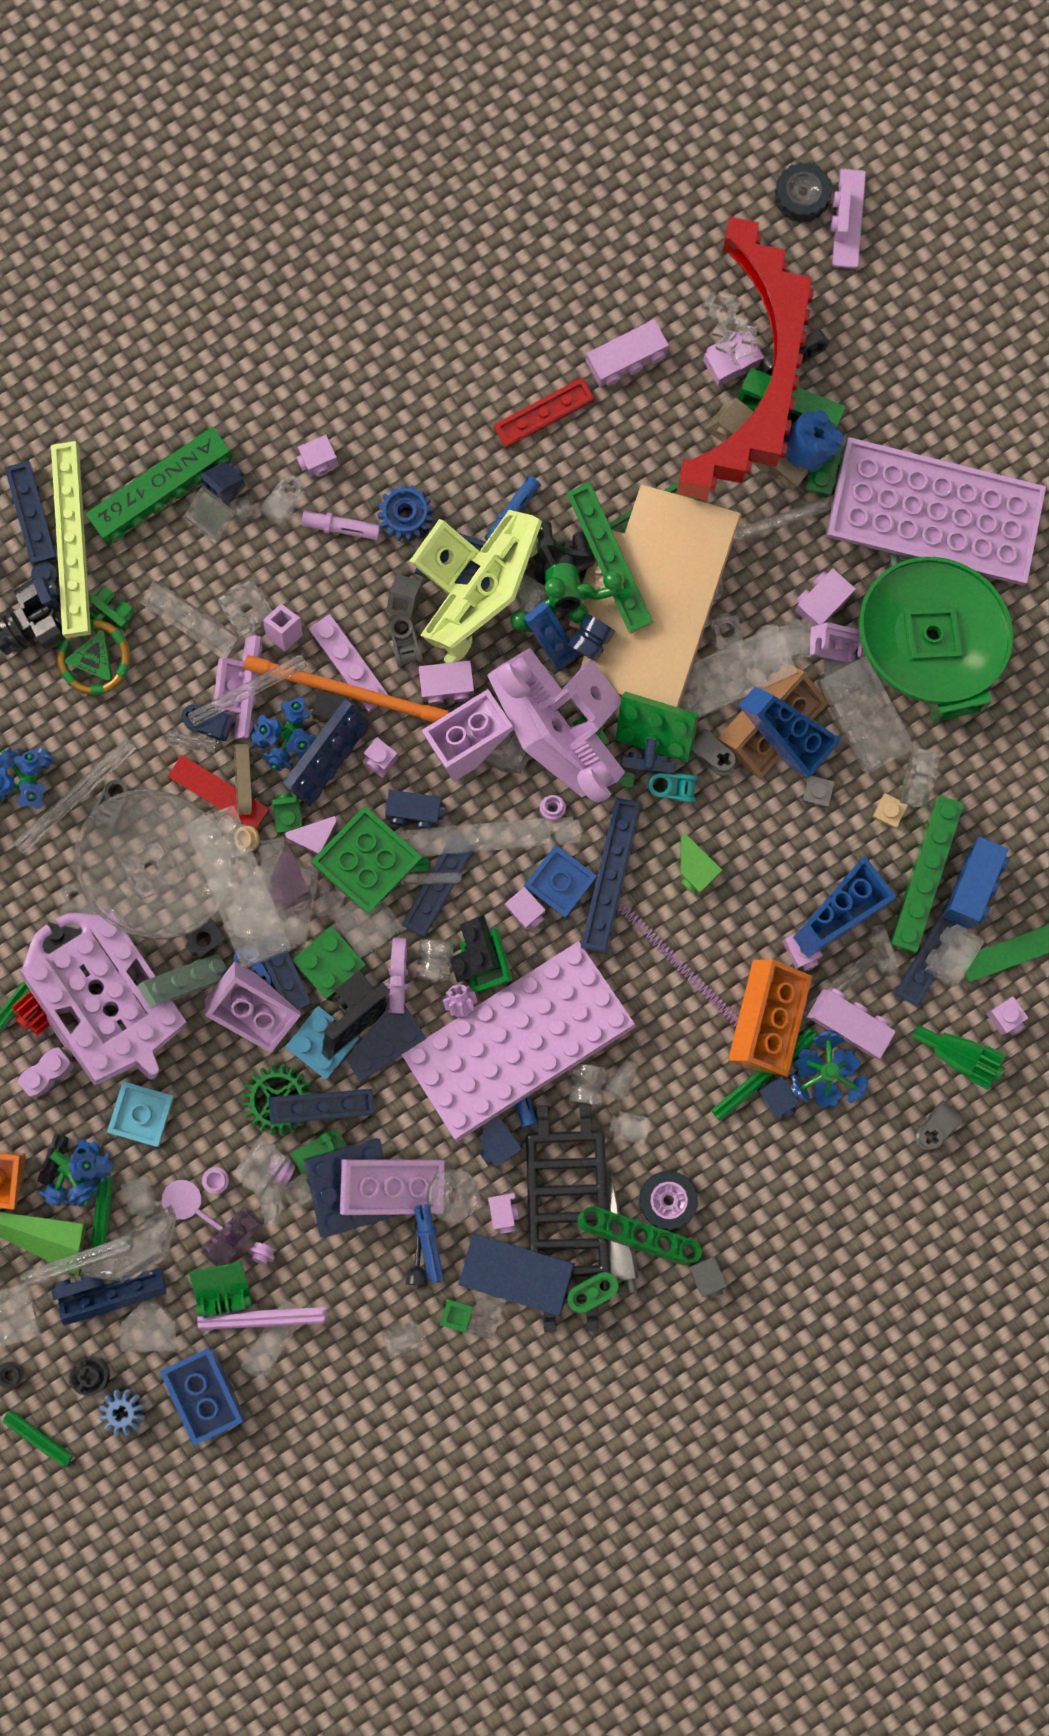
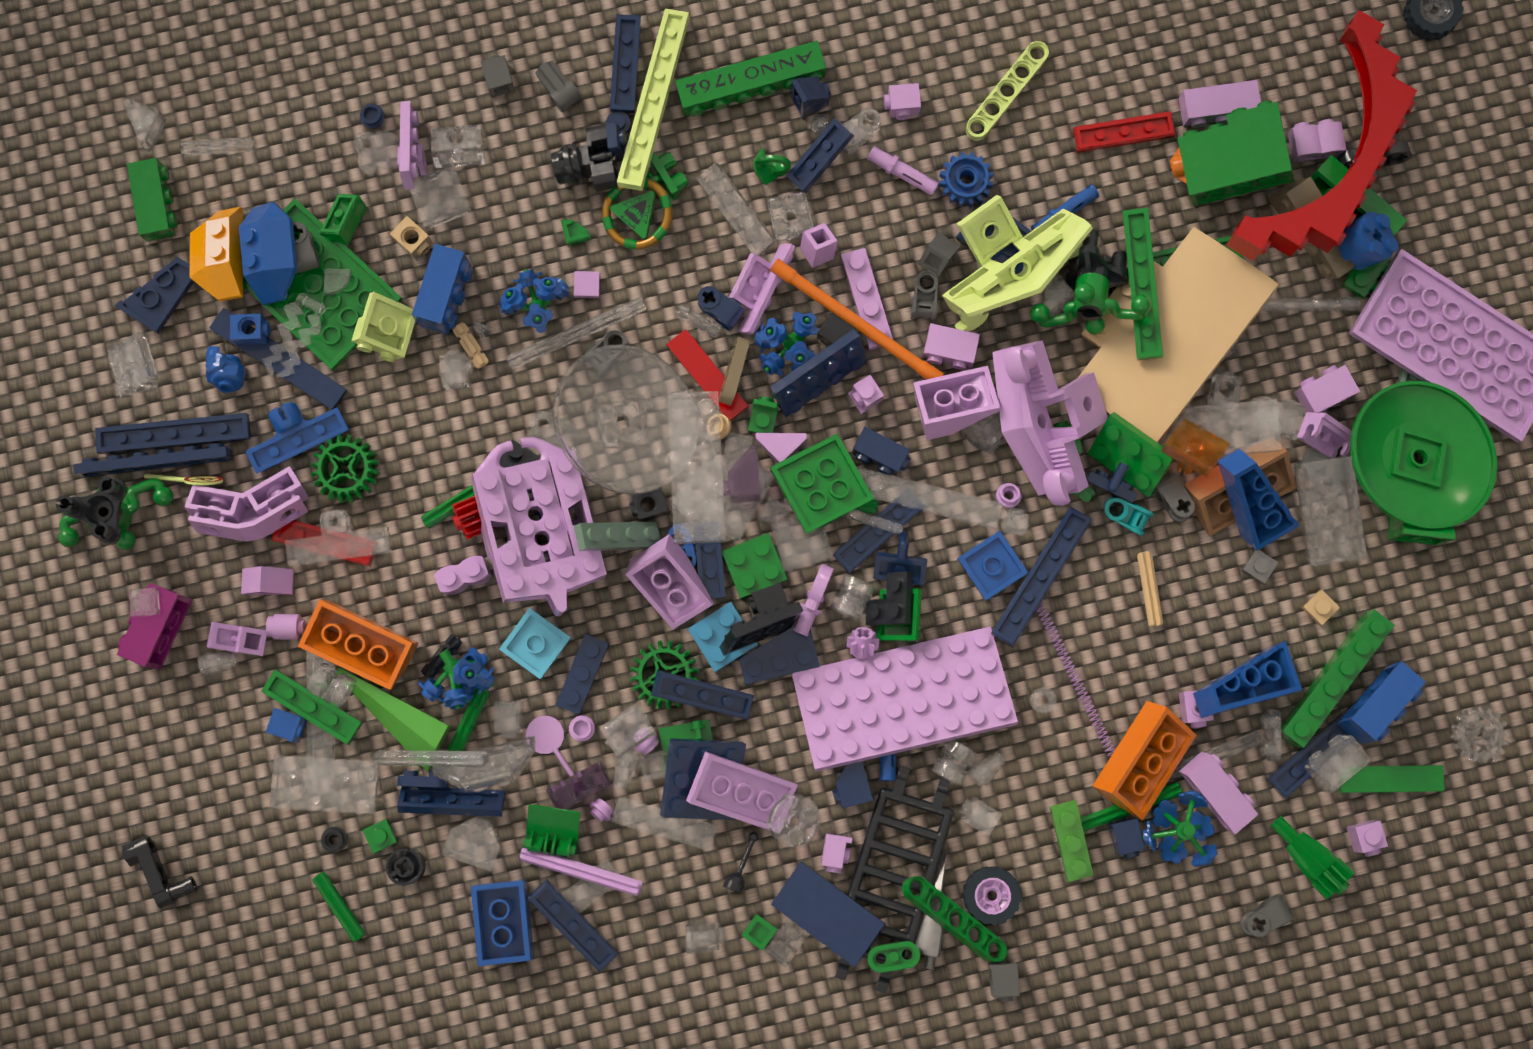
camera: 20 degrees right, 0 degrees up
medium blue gear [99,1389,145,1436] -> none
clear piece [184,486,236,544] -> none
clear axle [188,655,307,726] -> none
blue axle [414,1204,444,1283] -> none
lavender brick [505,887,545,930] -> none
blue plate [523,601,579,671] -> none
dark blue wheel [568,614,615,663] -> none
bright green slope [680,834,722,895] -> none
clear piece [702,292,758,365] -> none
lavender bracket [831,169,865,269] -> none
clear brick [900,748,940,808] -> none
none -> green plate [362,819,398,854]
none -> dark blue tile [528,879,618,972]
none -> dark blue plate [555,634,609,715]
none -> green tile [561,220,591,246]
none -> lavender tile [574,271,600,298]
none -> clear plate [611,796,718,851]
none -> green piece [753,148,791,185]
none -> dark blue plate [786,118,855,193]
none -> dark blue plate [873,531,927,586]
none -> yellowish green beam [966,41,1049,141]
none -> clear plate [1030,687,1056,713]
none -> bright green plate [1050,800,1093,882]
none -> tan axle [1137,551,1163,627]
none -> clear orange tile [1161,418,1230,477]
none -> green piece [1170,101,1295,207]

